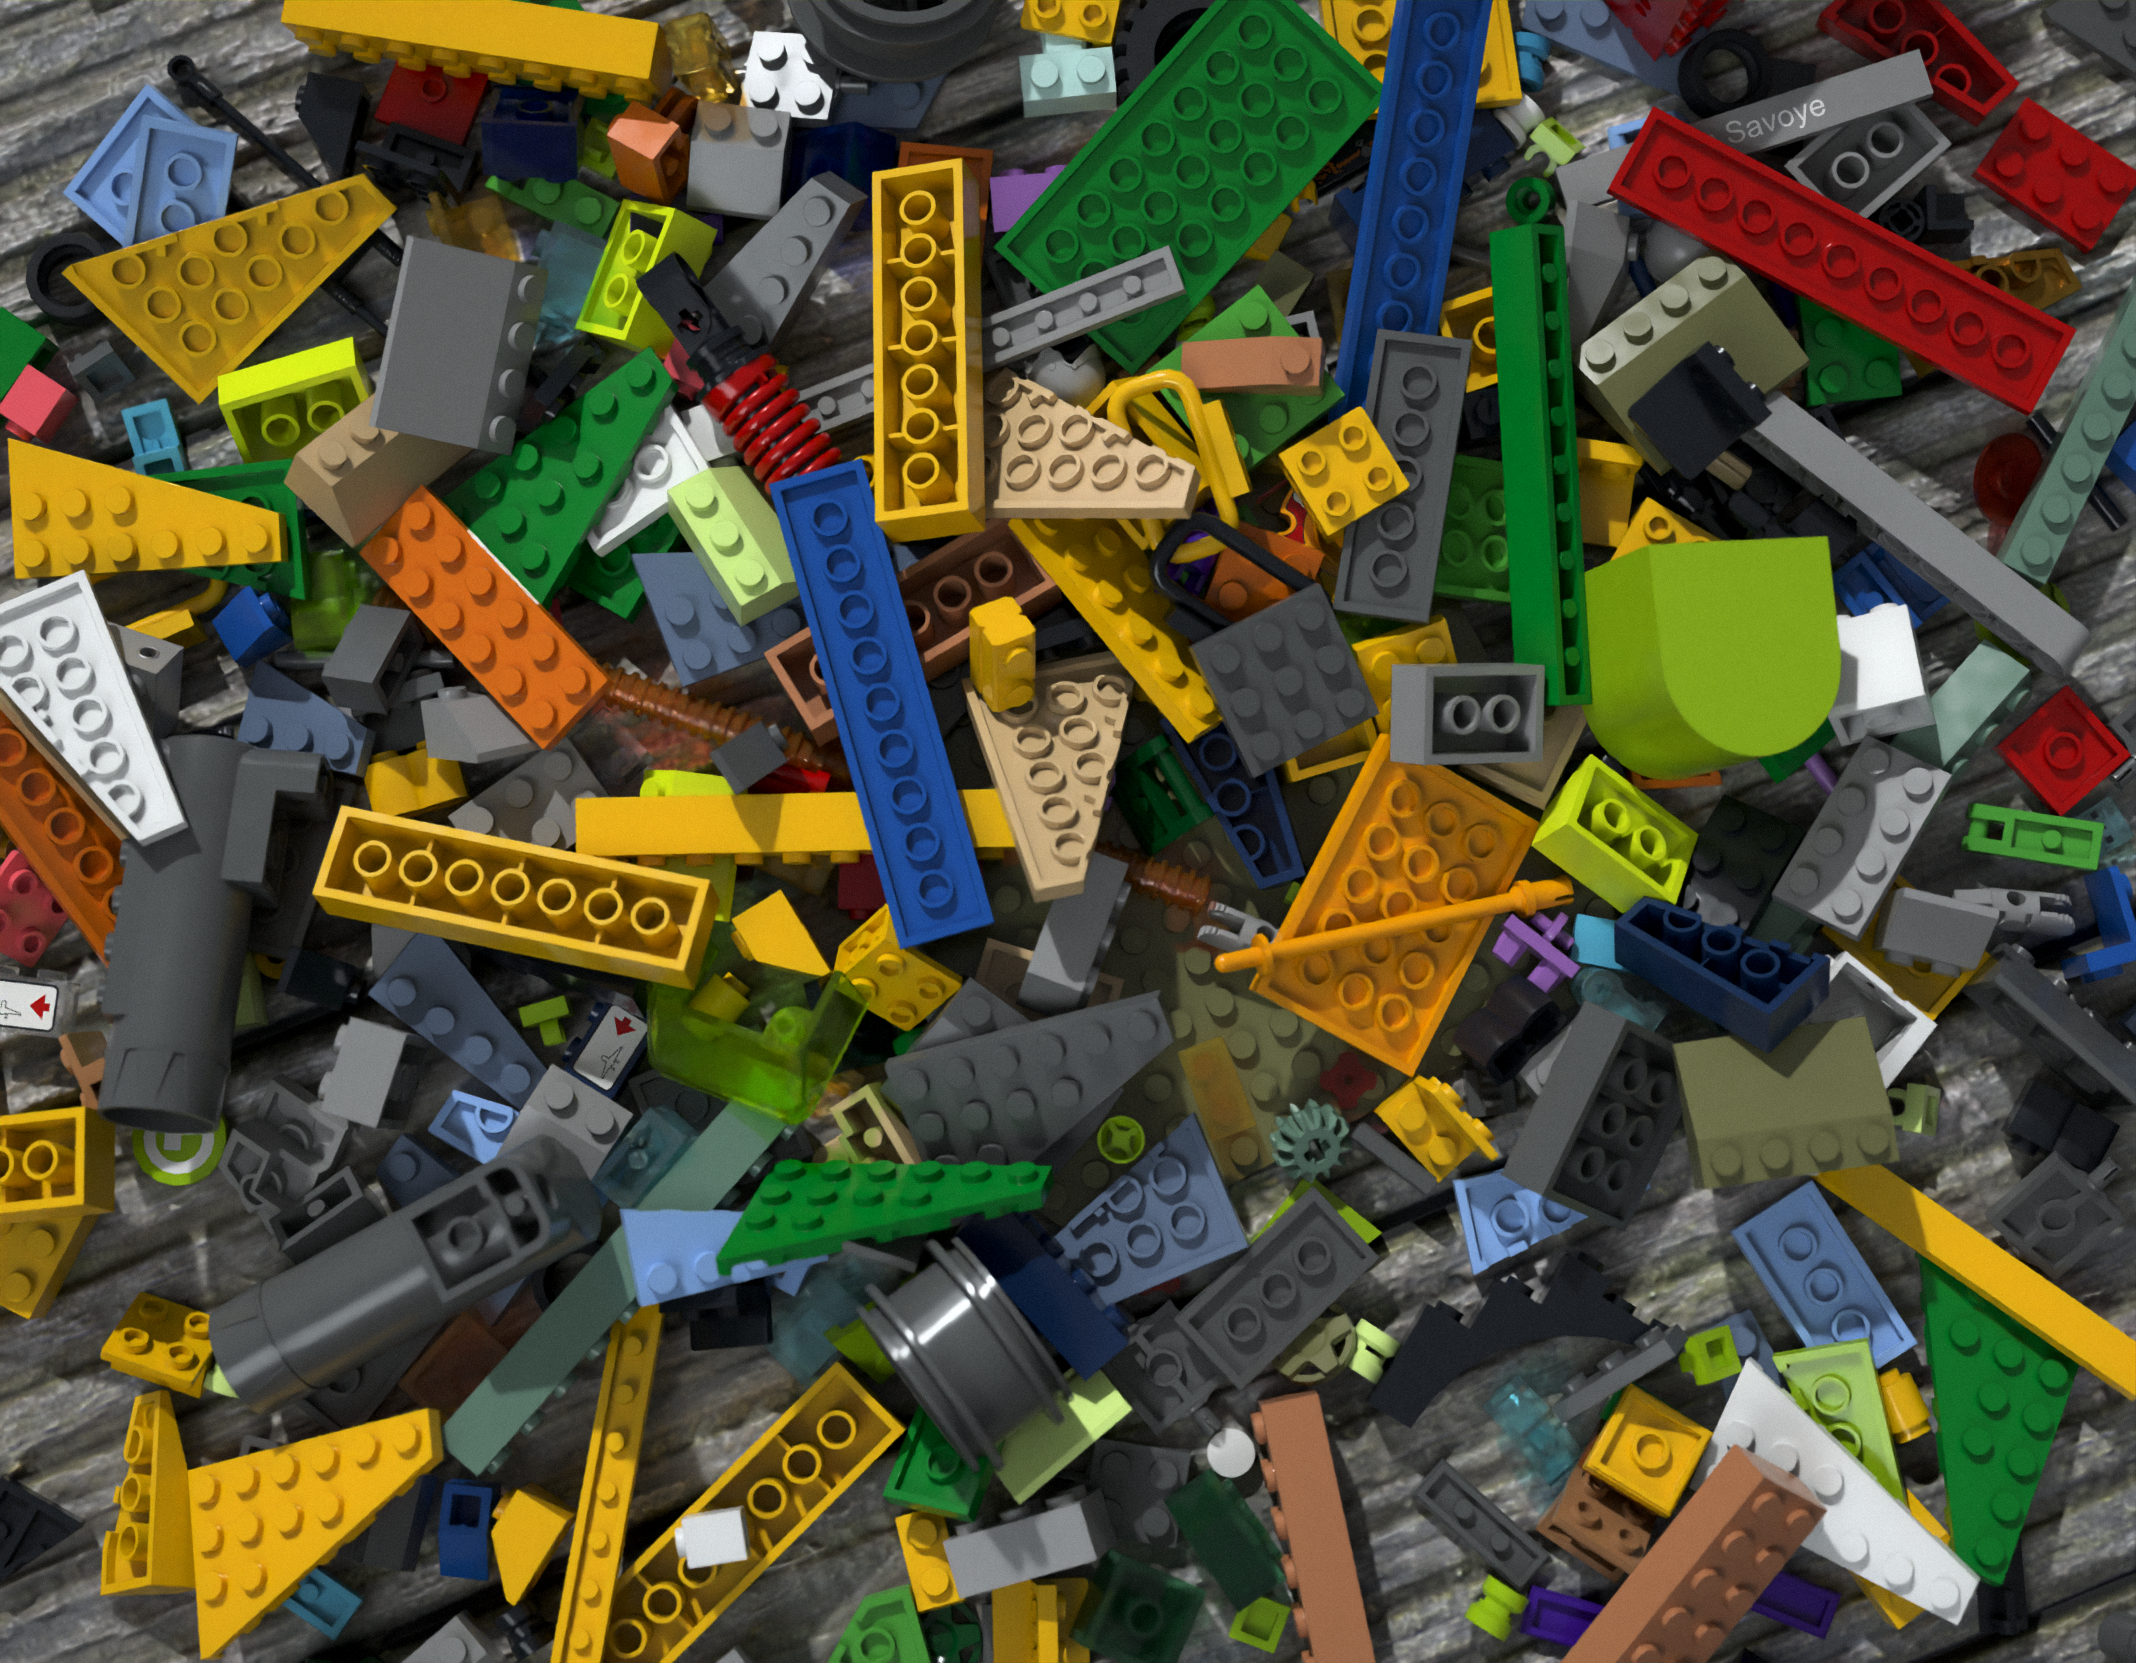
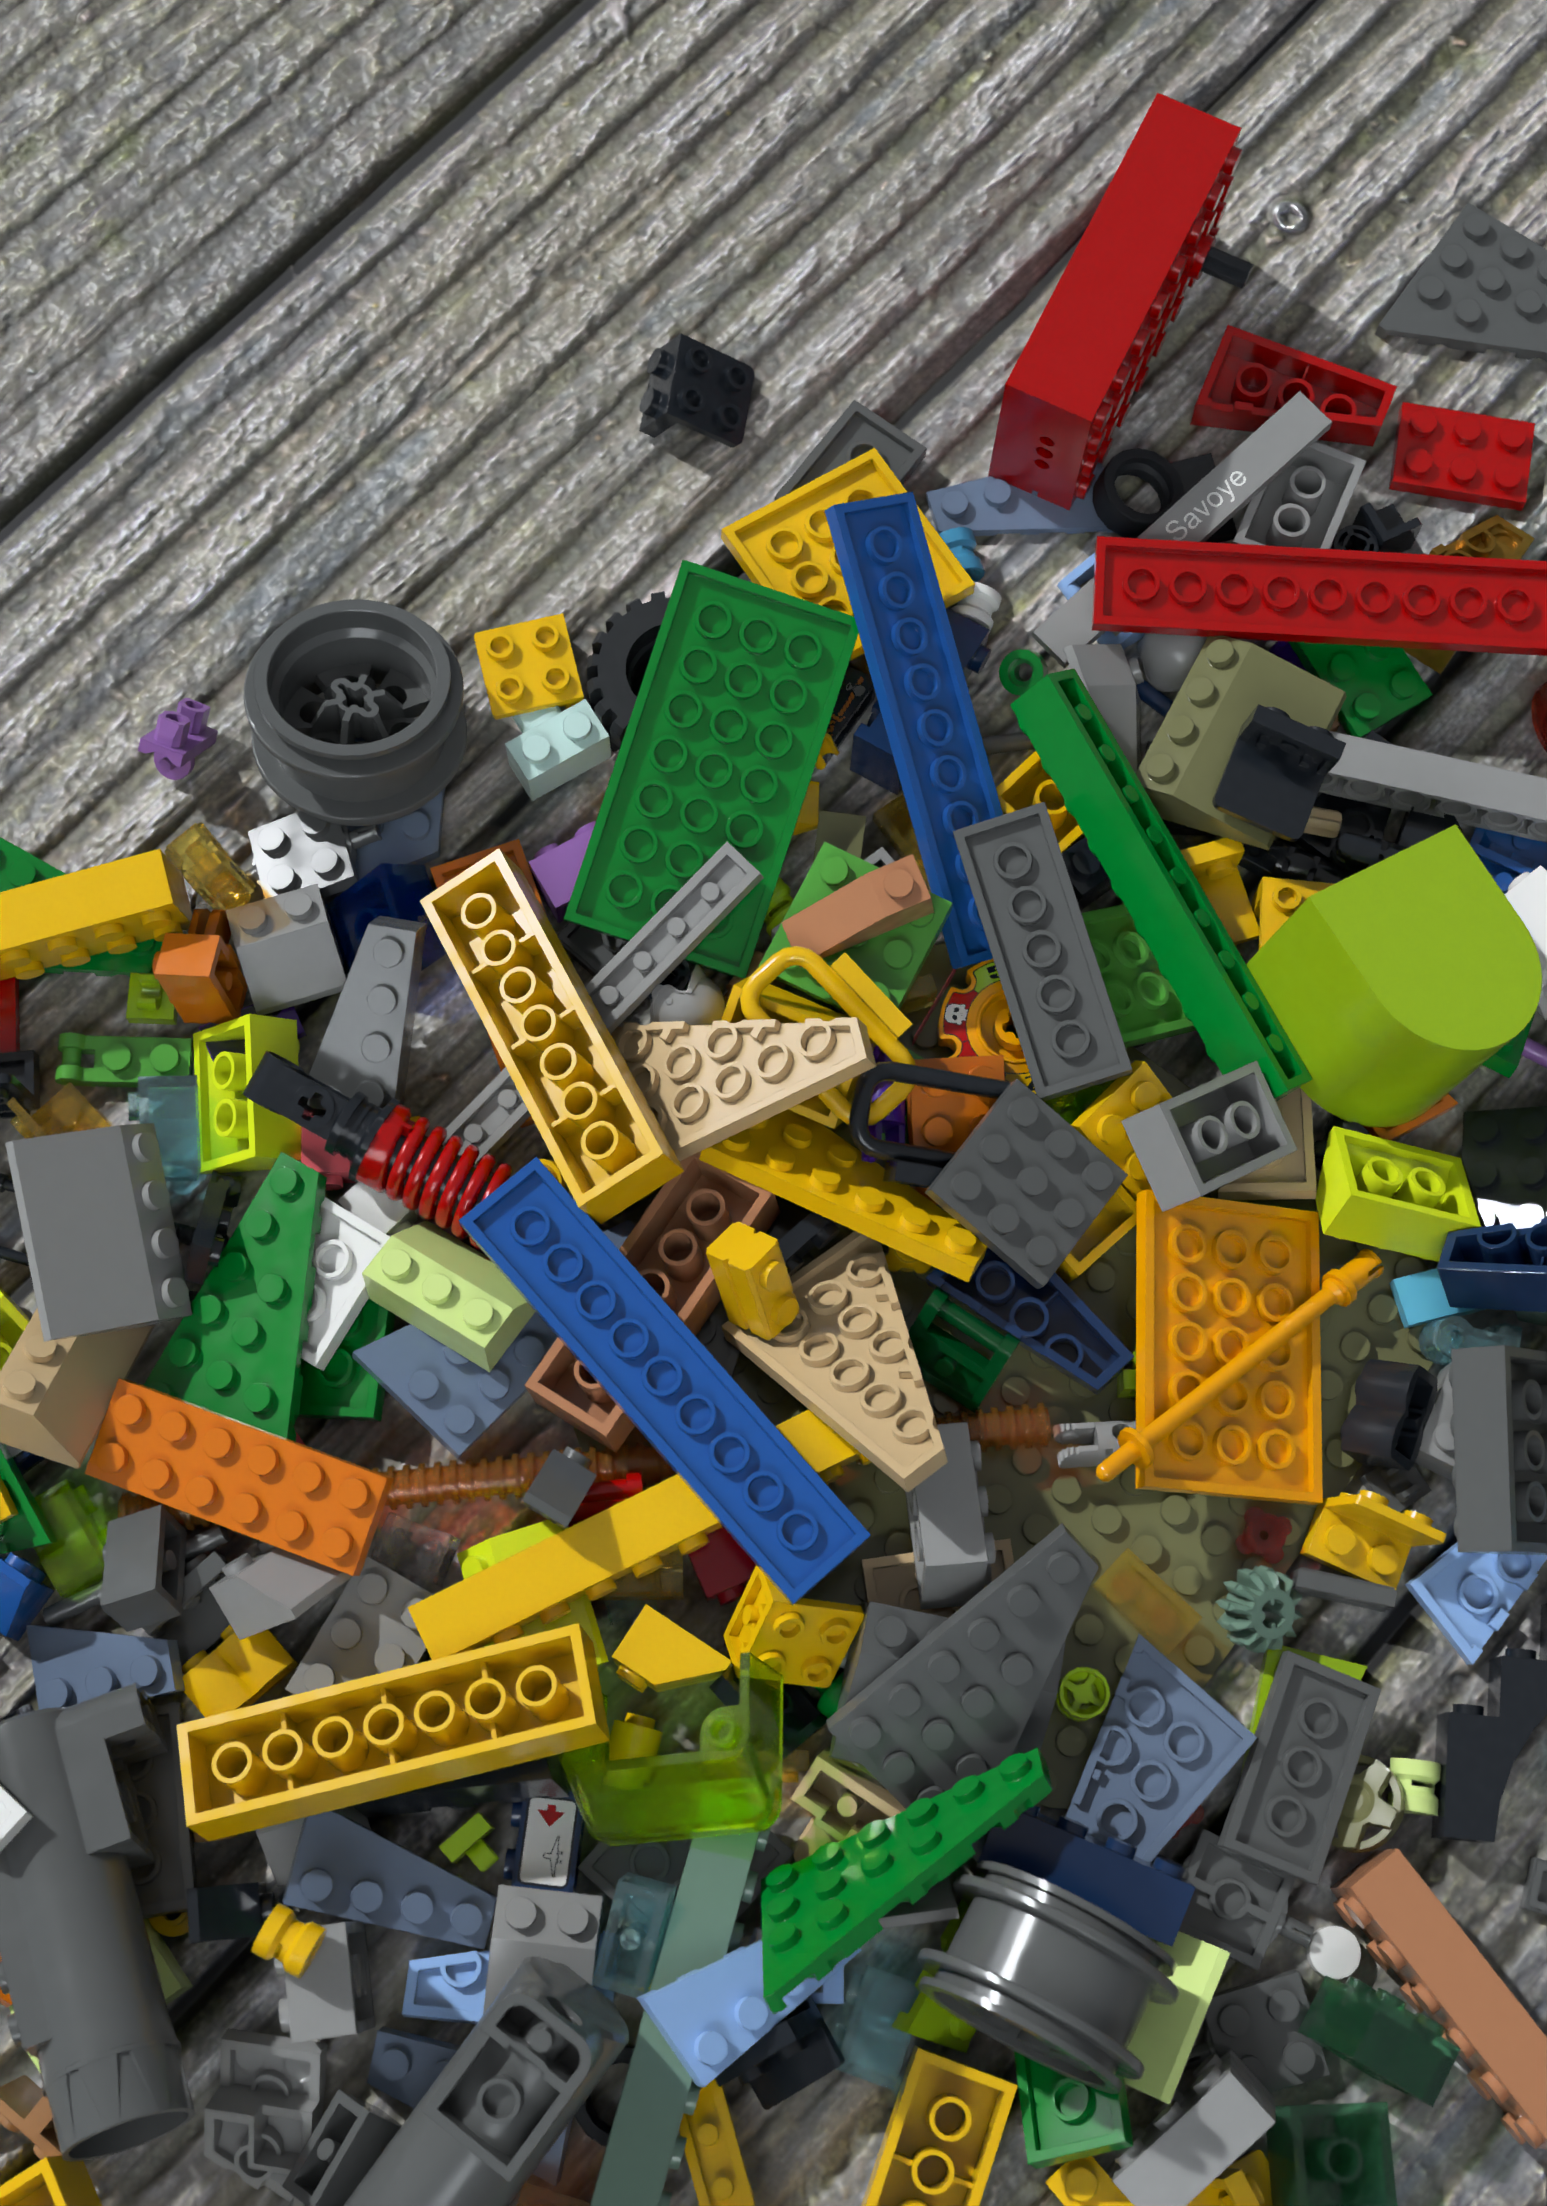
camera: 30 degrees left, 10 degrees down
lime tile [132,1113,230,1186] -> none
clear blue slope [481,85,587,183] -> none
lime tile [1228,1588,1291,1654] -> none
yellow bracket [1278,407,1409,545] -> none
medium lavender hips [1490,911,1581,995] -> none
lime tile [1524,117,1586,177] -> none
none -> yellow wheel [251,1903,327,1979]

